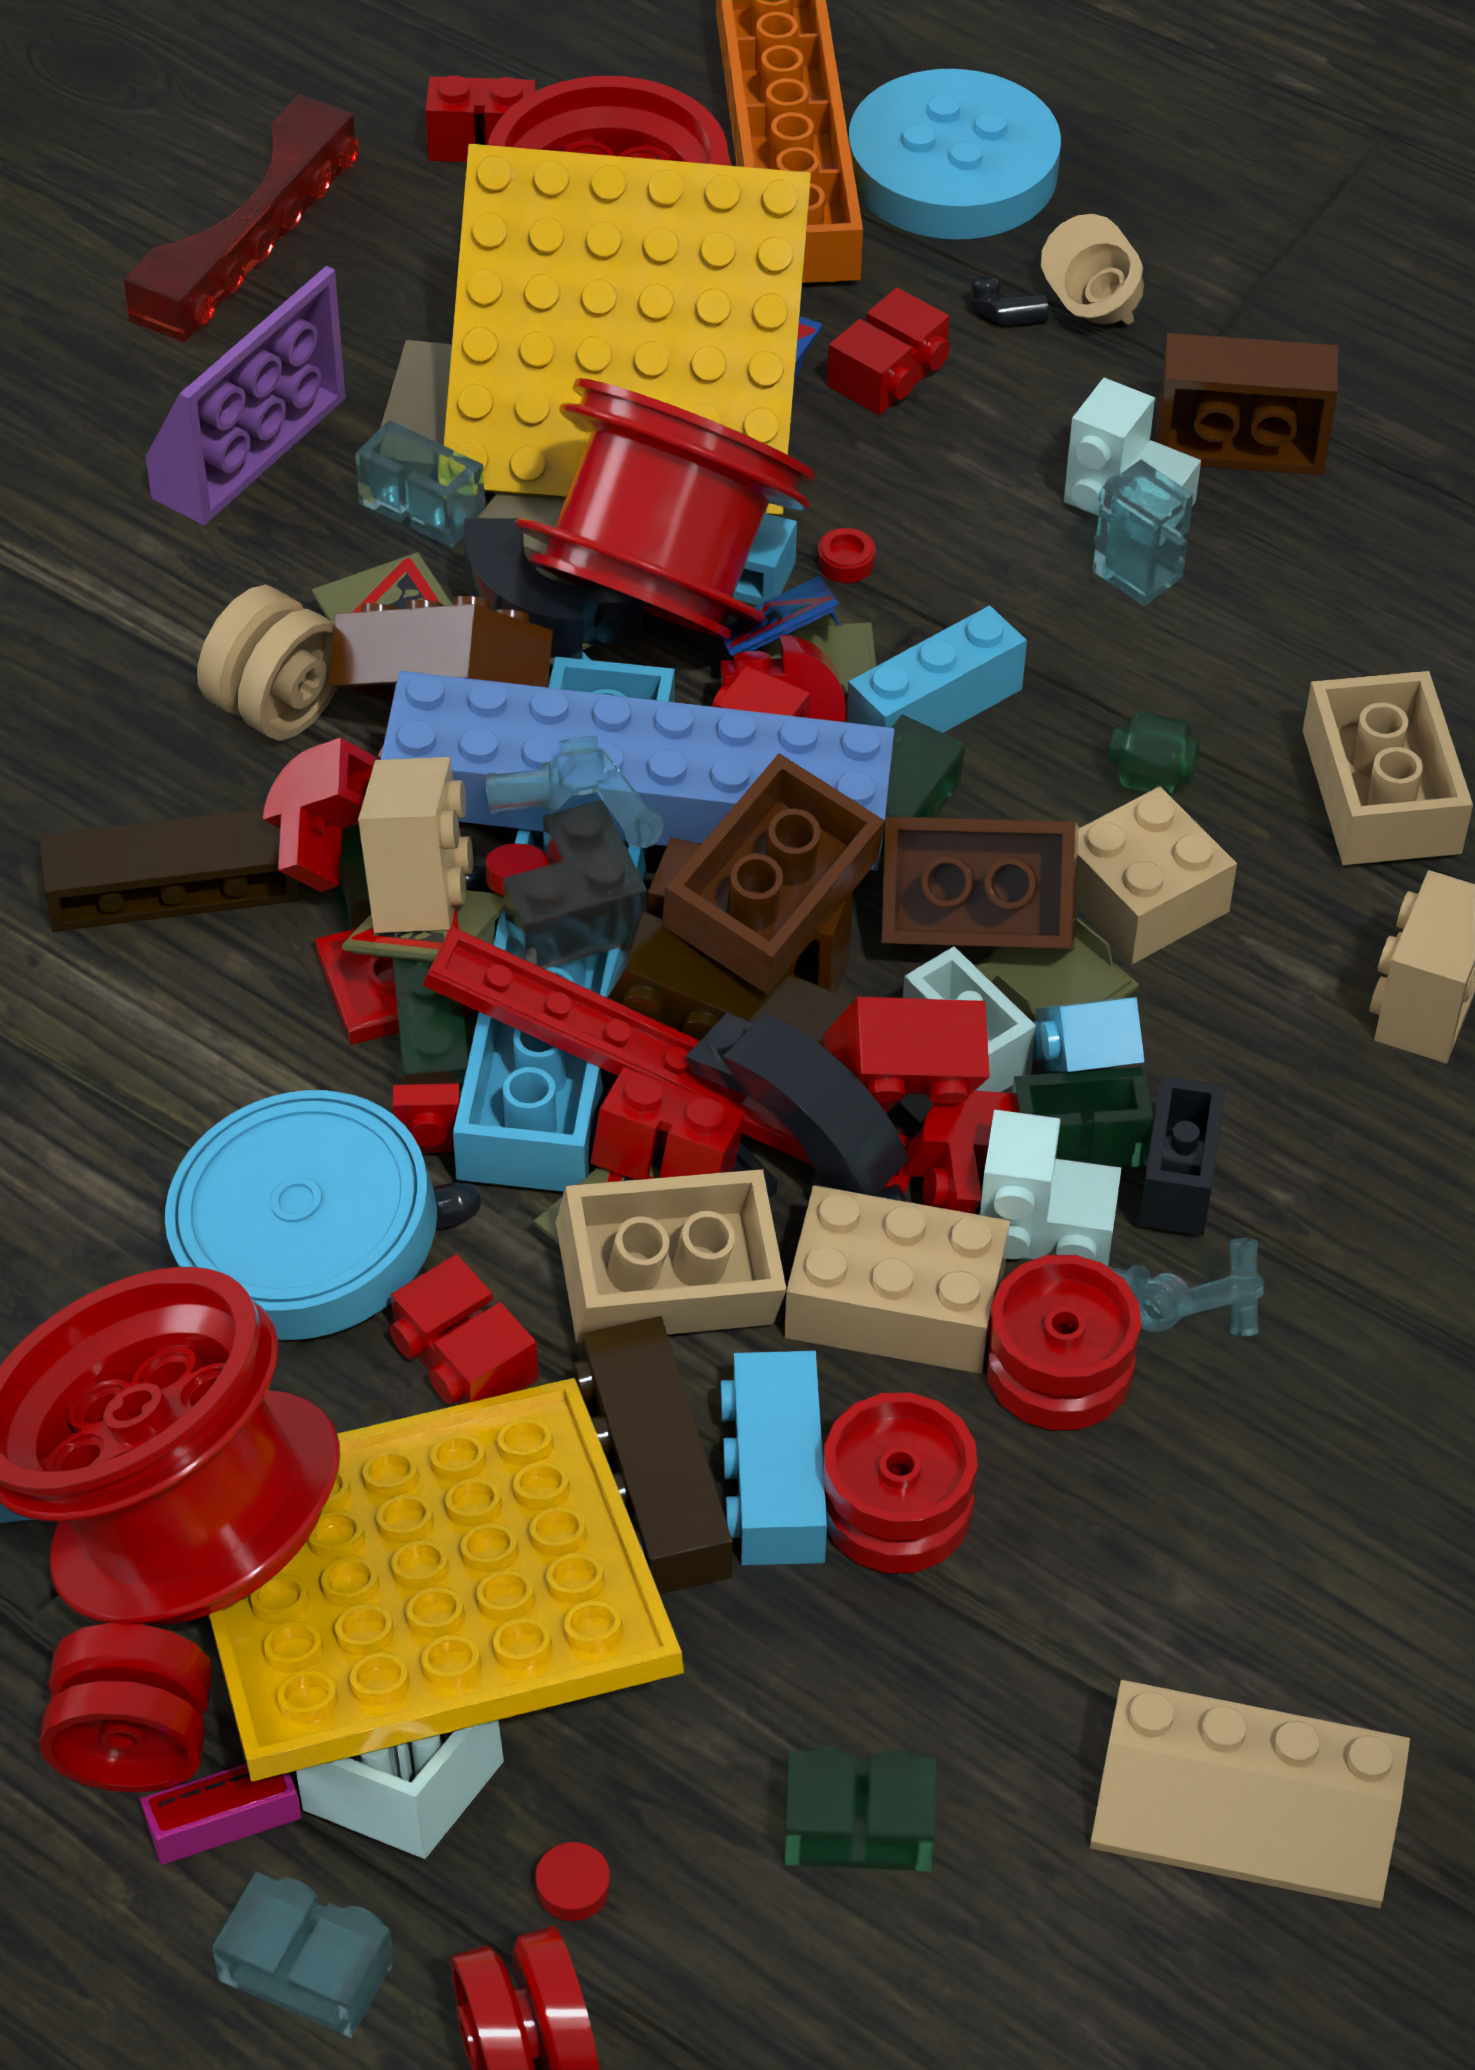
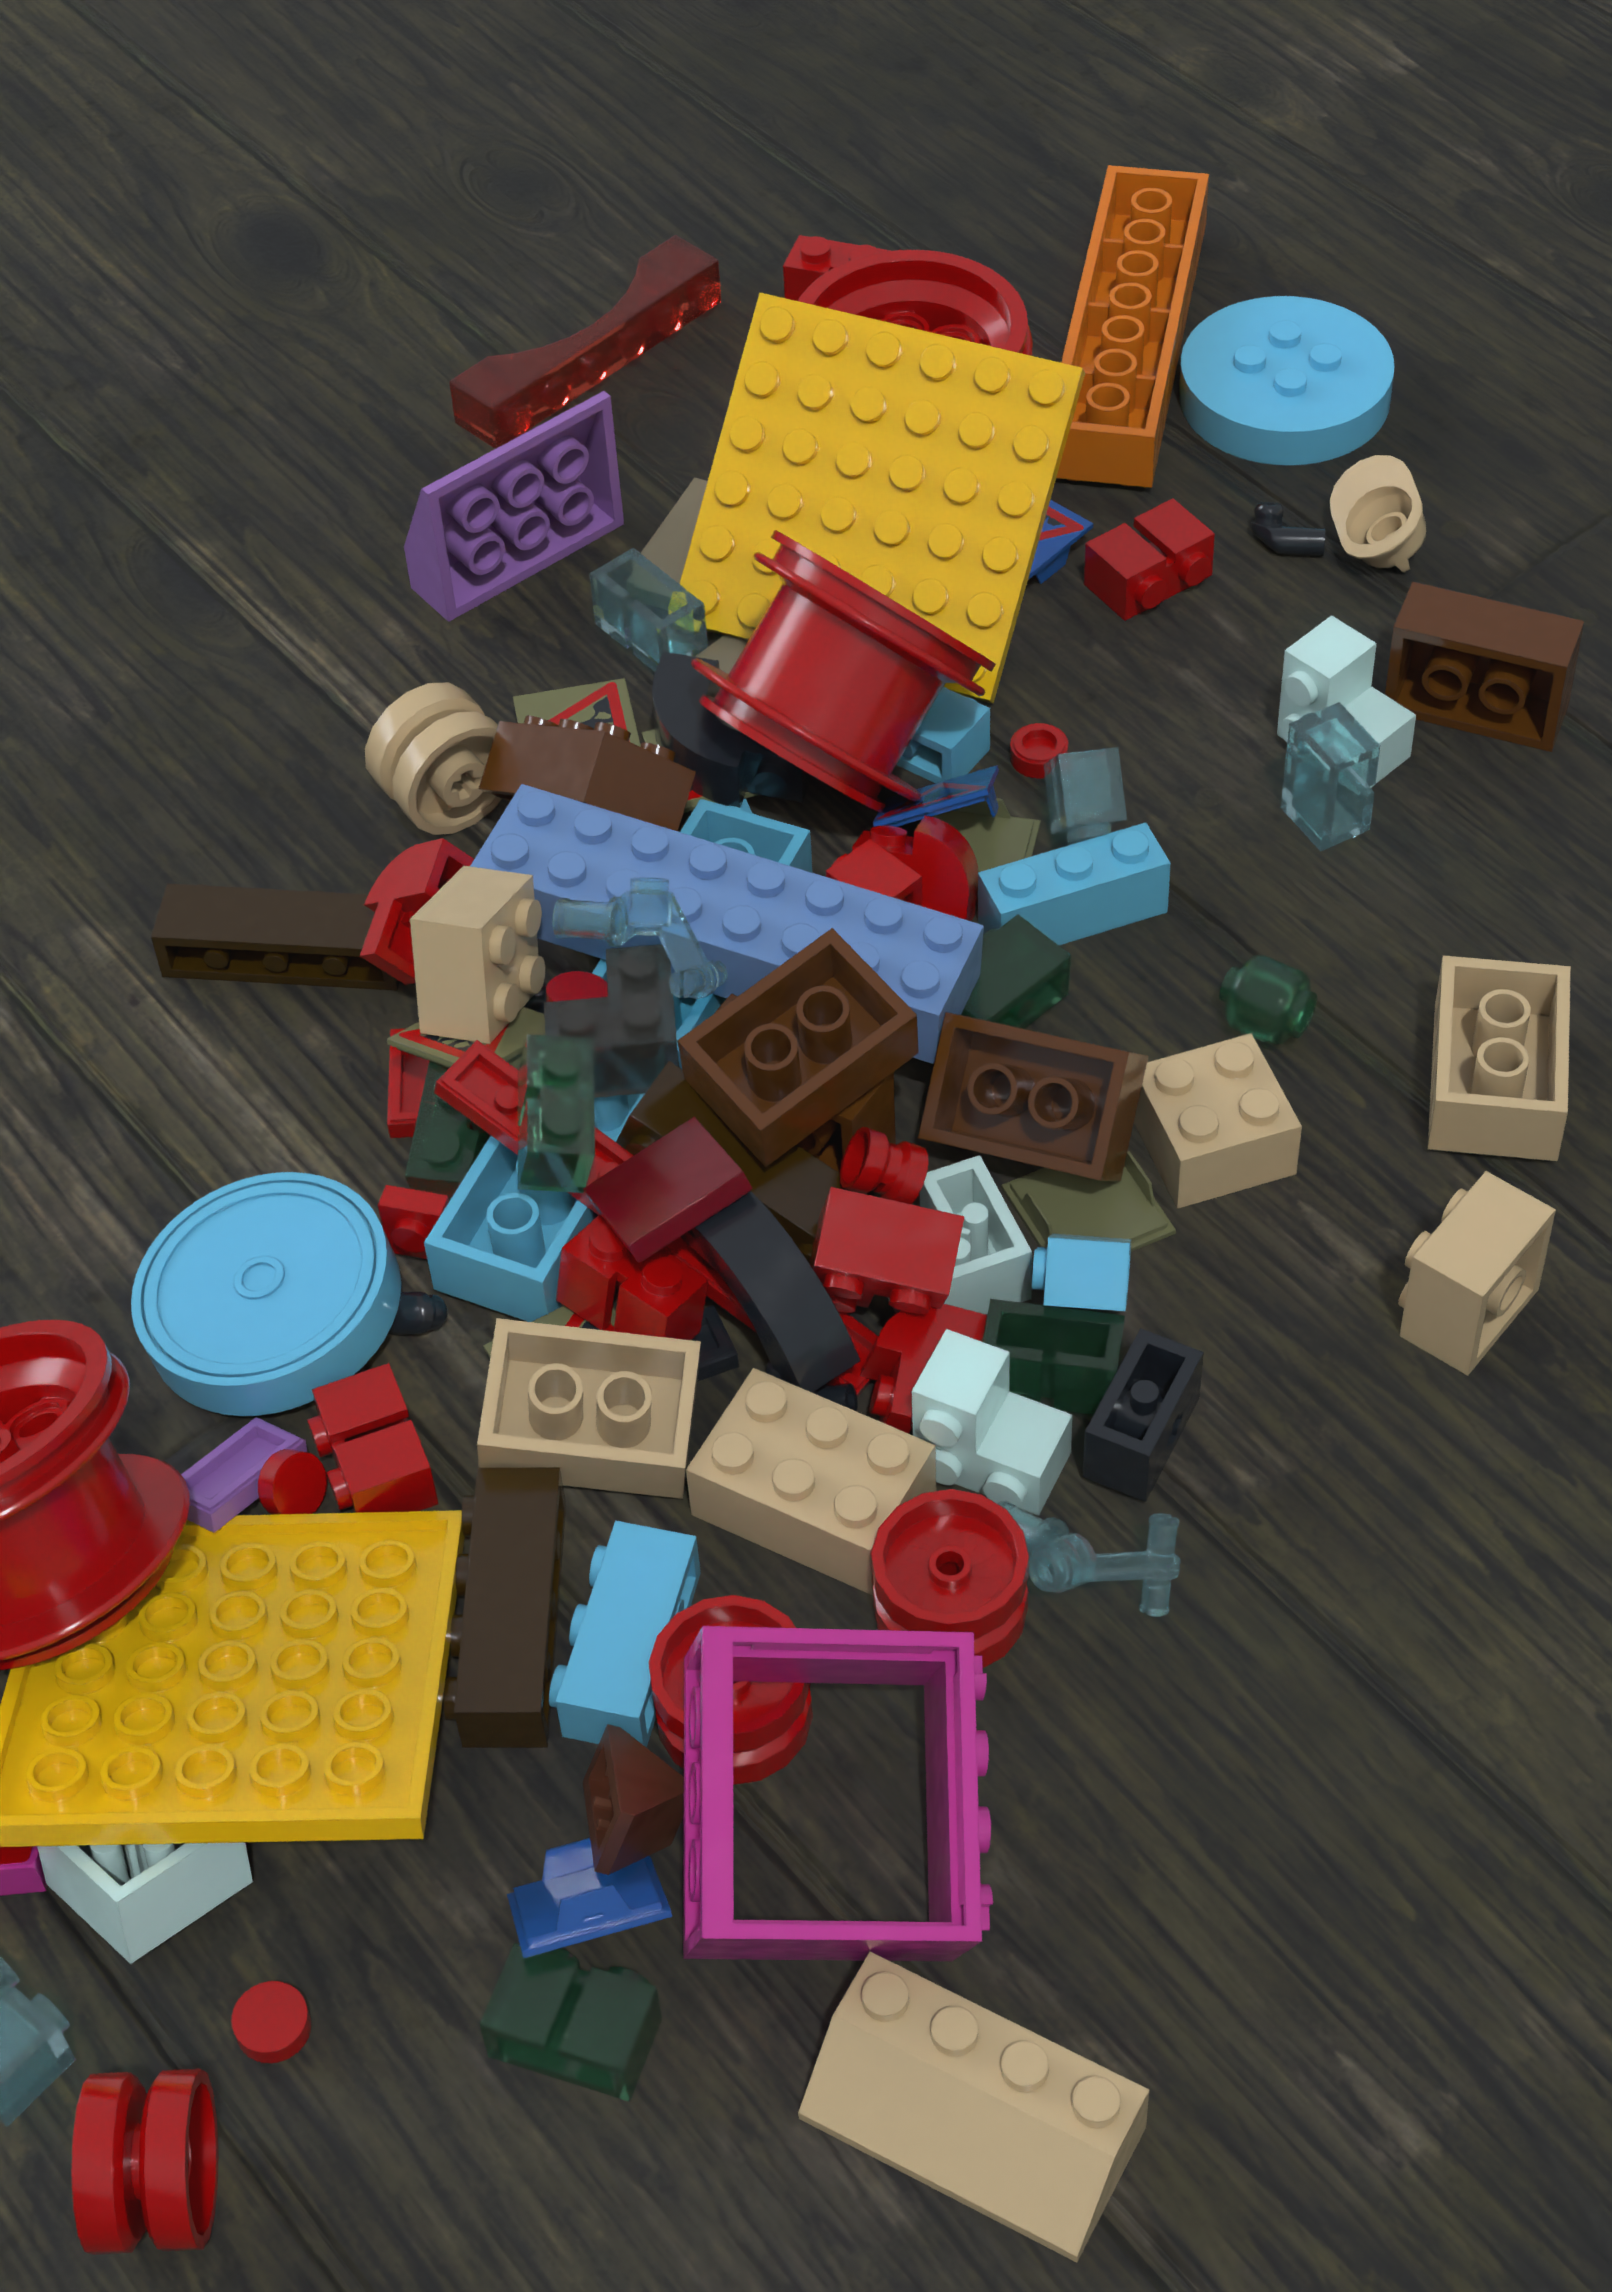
camera: 20 degrees right, 0 degrees up
none -> medium lavender tile [181,1417,307,1533]
none -> red tile [258,1449,327,1515]
none -> blue piece [507,1838,672,1958]
none -> clear green piece [518,1034,595,1193]
none -> dark red tile [583,1117,753,1263]
none -> copper slope [583,1724,684,1875]
none -> dark pink window [683,1626,993,1961]
none -> red wheel [840,1127,929,1204]
none -> clear light blue piece [1043,747,1127,843]

